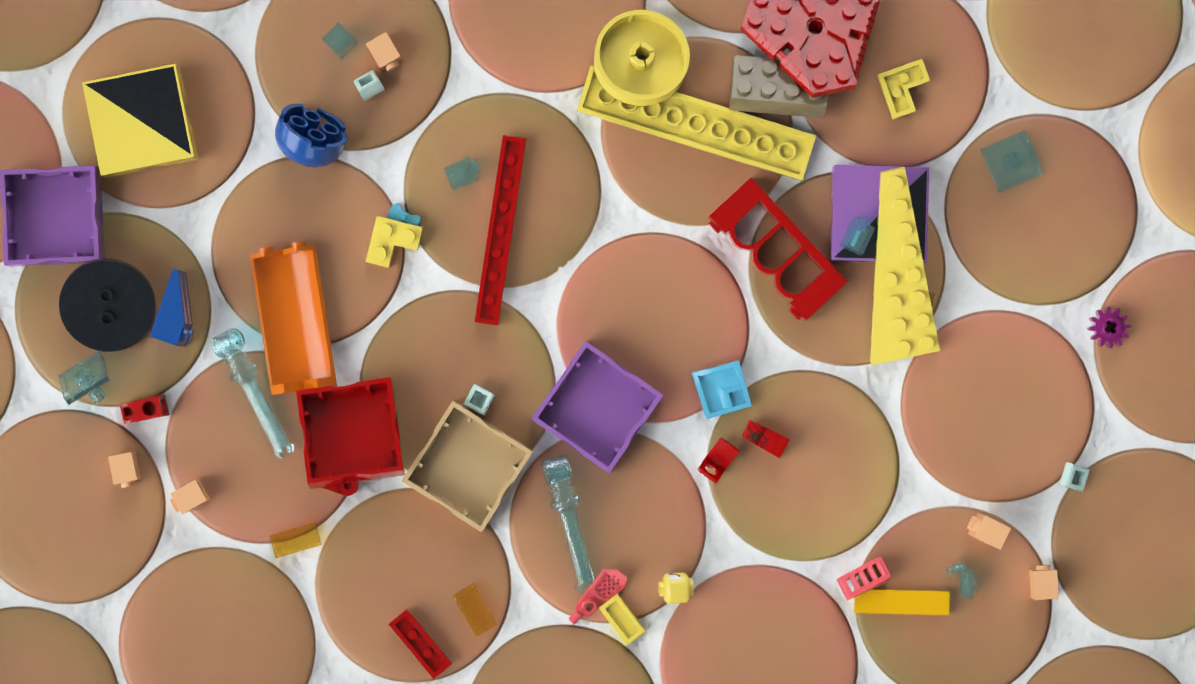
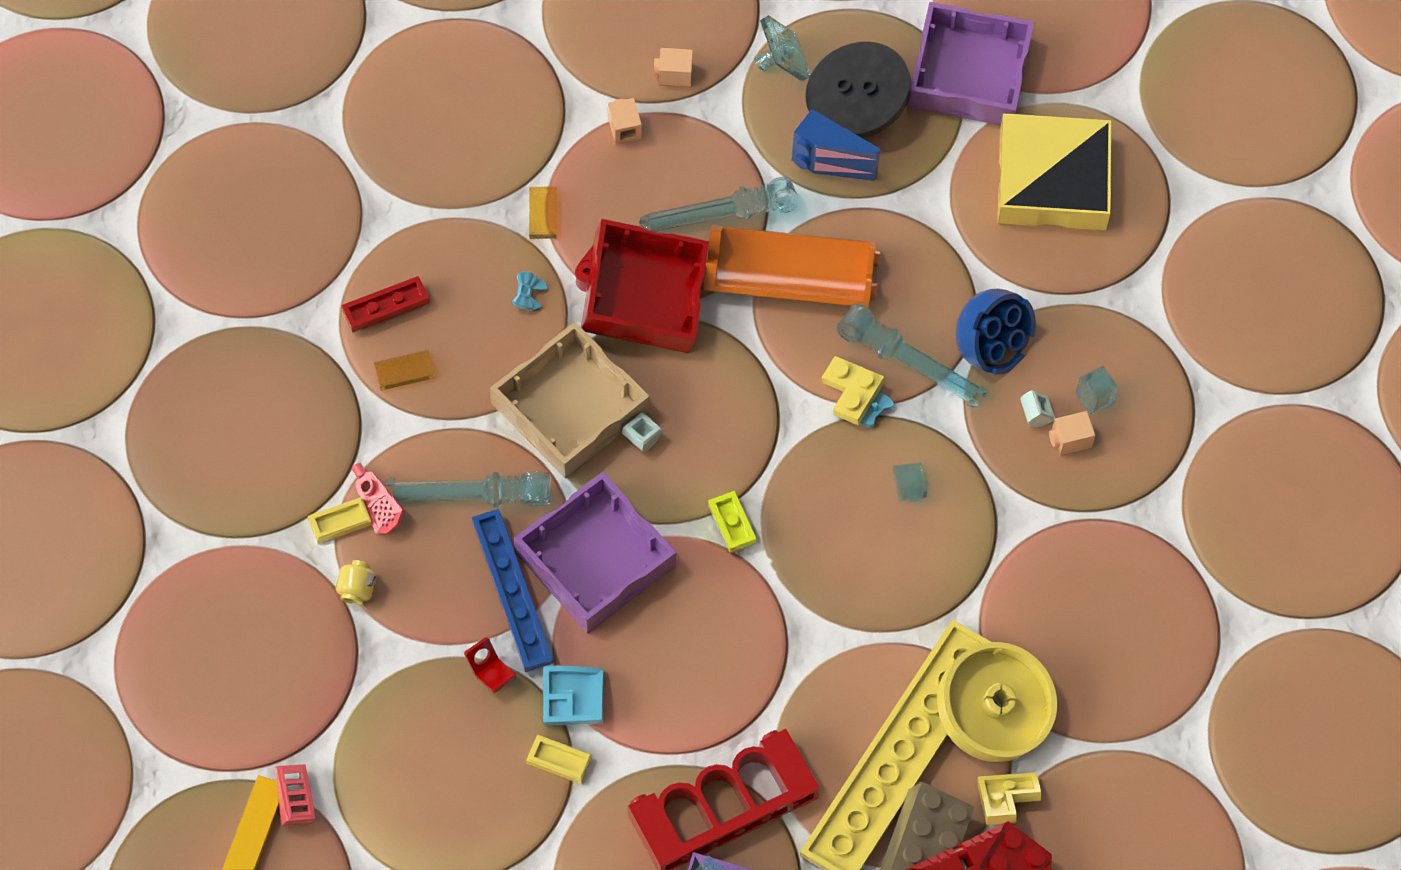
camera: 110 degrees right, 25 degrees down
red leg [120,395,169,424] -> none
red plate [474,135,526,326] -> none
red leg [741,420,789,459] -> none
none -> blue plate [472,509,553,673]
none -> medium azure piece [512,272,547,311]
none -> light yellow tile [526,735,592,784]
none -> neon yellow plate [708,491,756,553]
none -> clear light blue piece [836,304,987,407]
none -> light yellow plate [977,772,1041,825]

